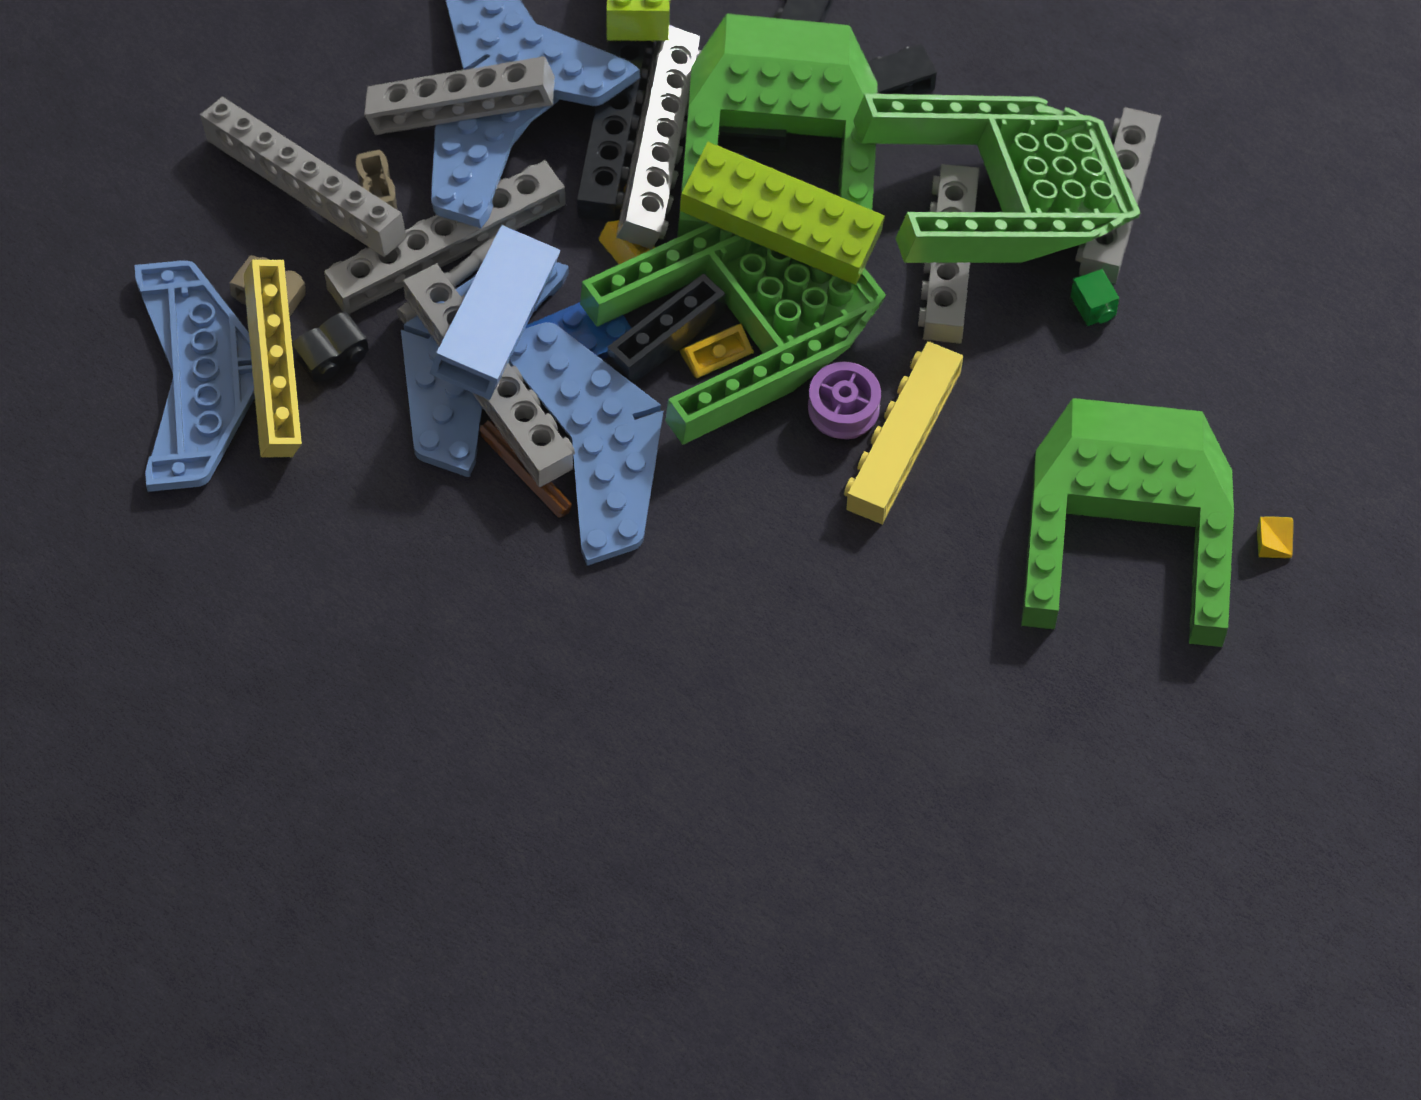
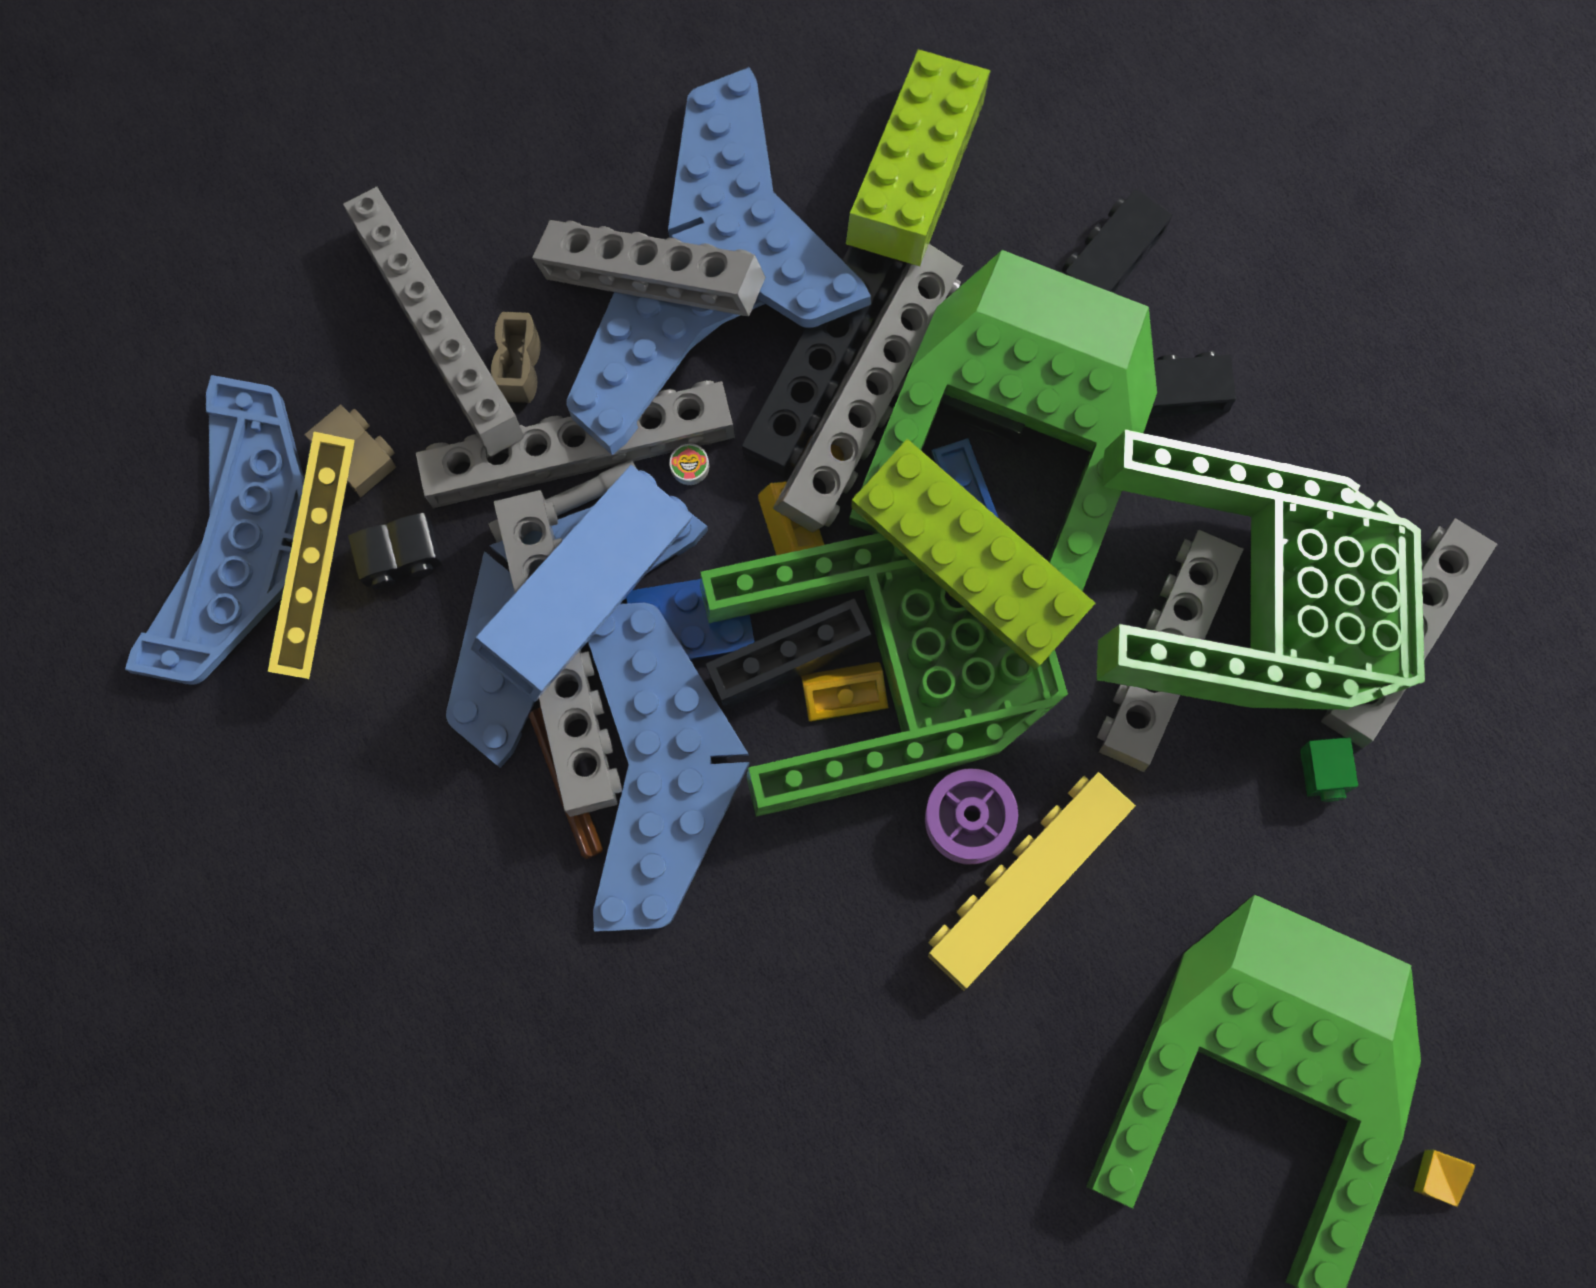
camera: 25 degrees right, 15 degrees up
none -> tile [670,444,709,485]

